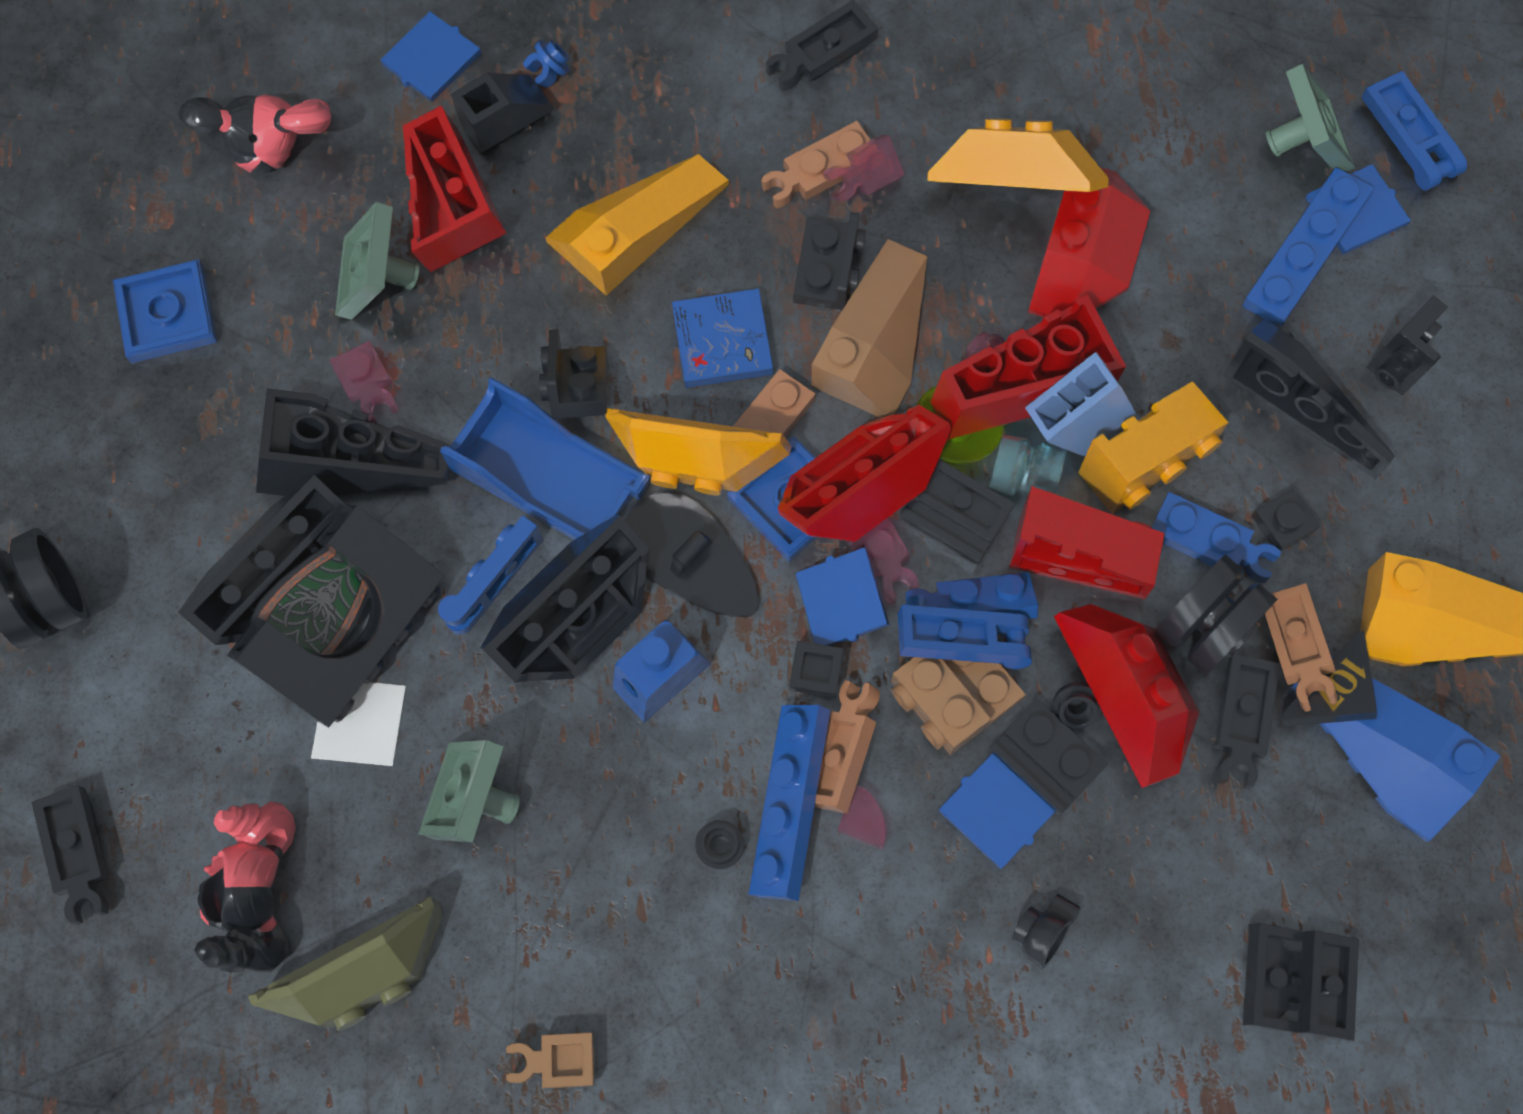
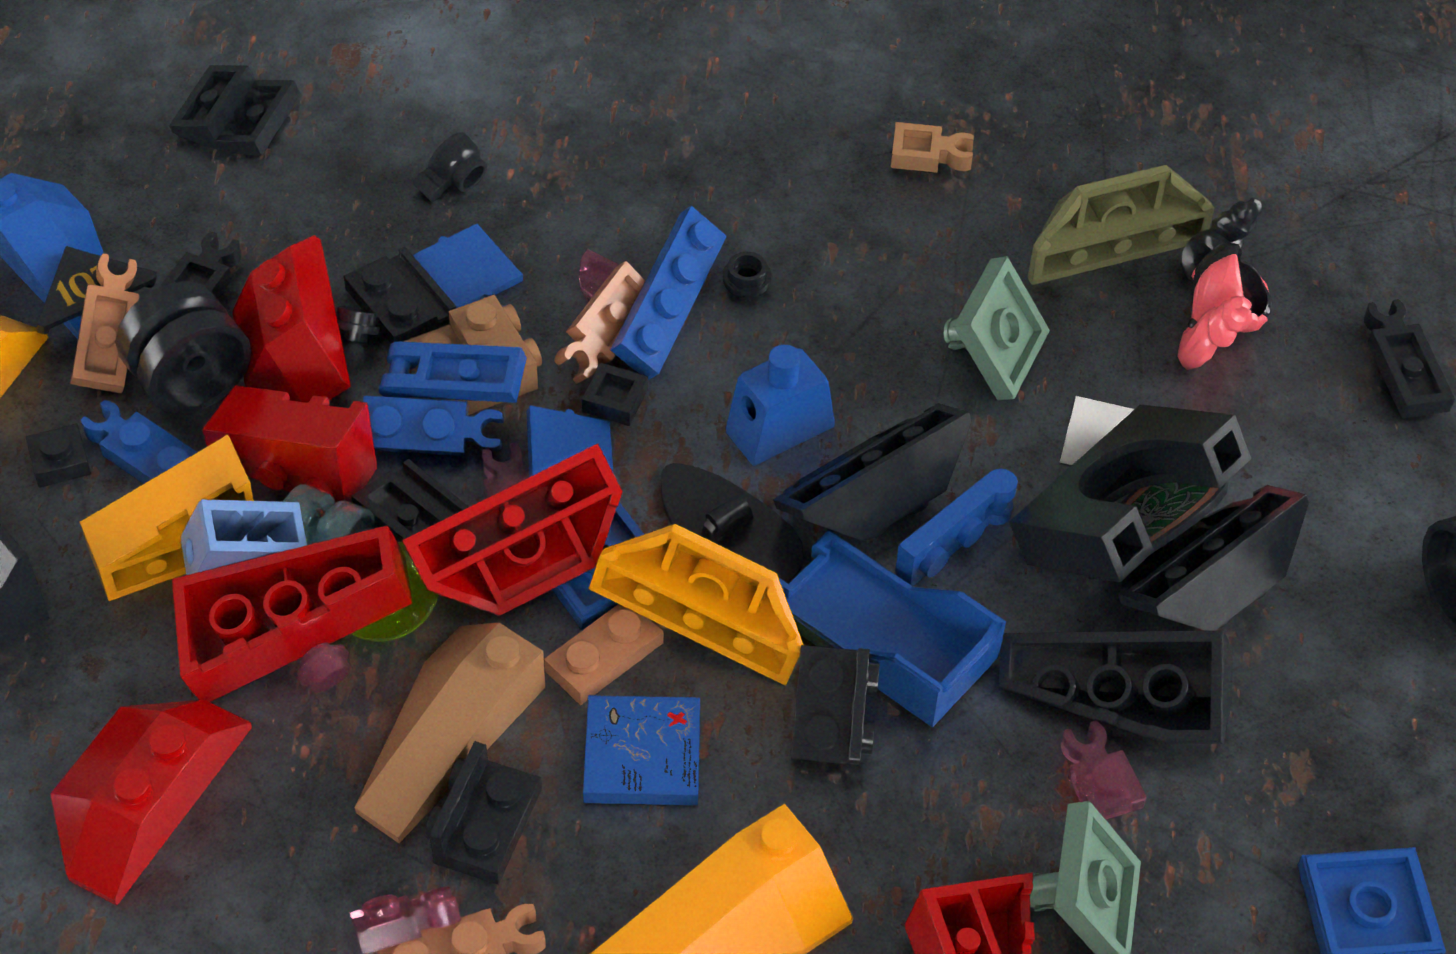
camera: 175 degrees left, 20 degrees down
light orange wedge [928,118,1109,192] -> none

